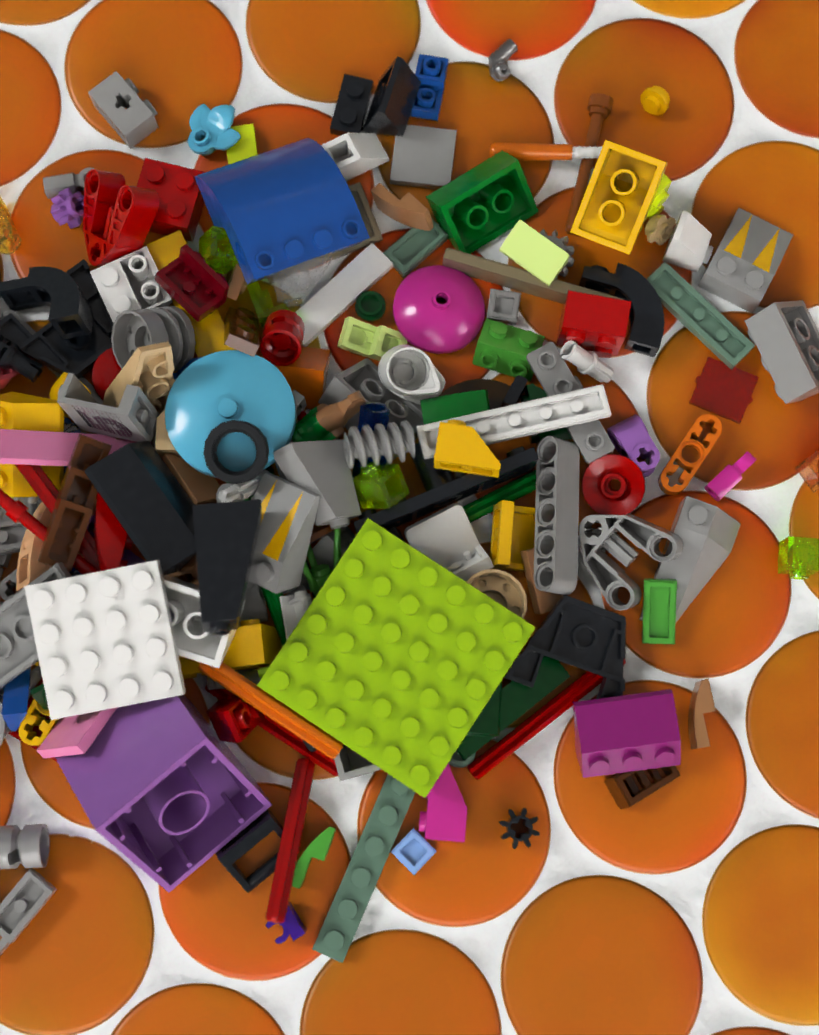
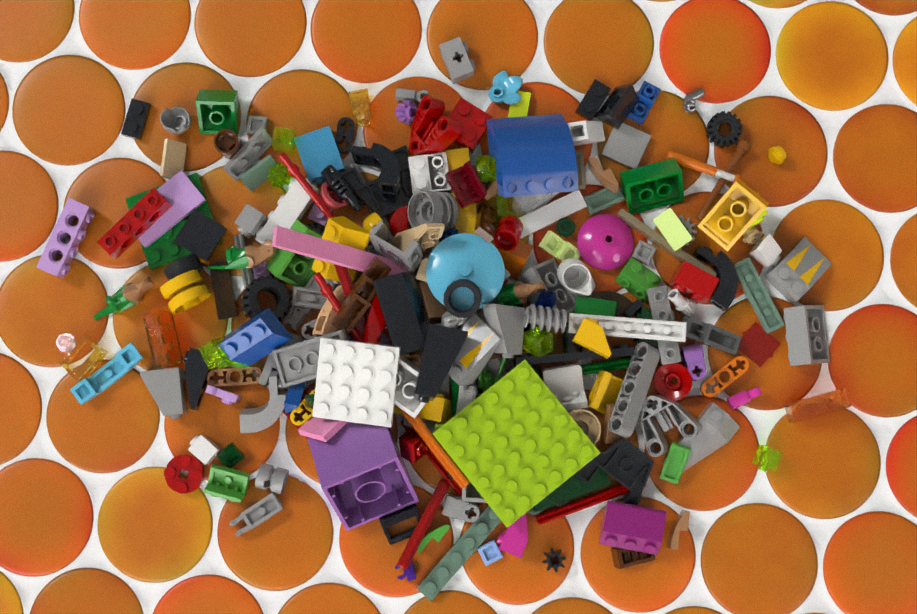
camera: 20 degrees right, 5 degrees up
none -> light grey piece [442,495,480,522]
none -> dark grey slope [681,316,742,355]
none -> black tyre [706,111,743,148]

